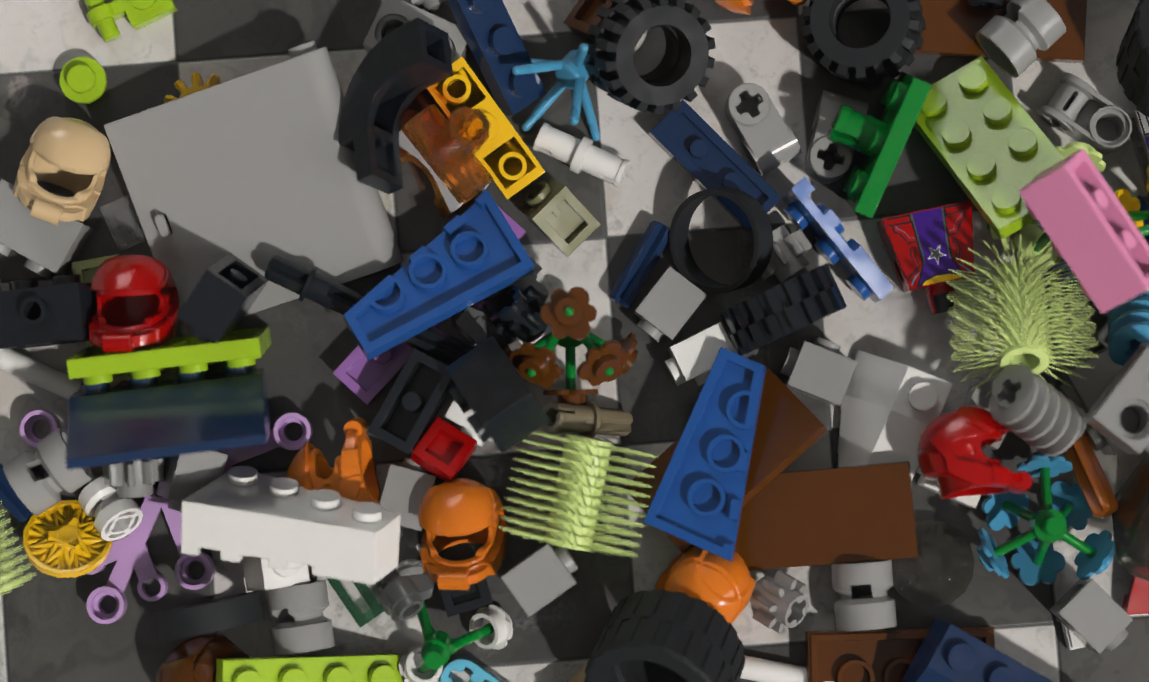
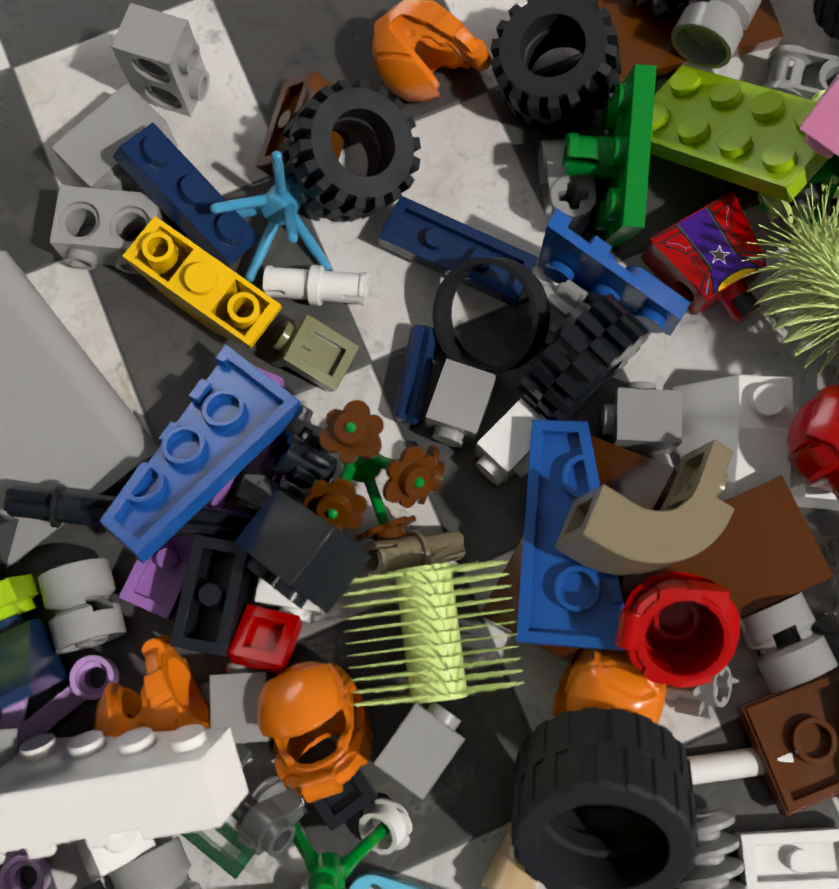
camera: 15 degrees left, 10 degrees down
black arch [338,17,453,194] -> none
clear orange connector [399,104,494,218] -> none
light grey piece [725,83,802,177] -> none
none -> light grey wheel [37,558,127,654]
none -> dark tan arch [554,439,734,576]
none -> red helmet [615,571,740,688]

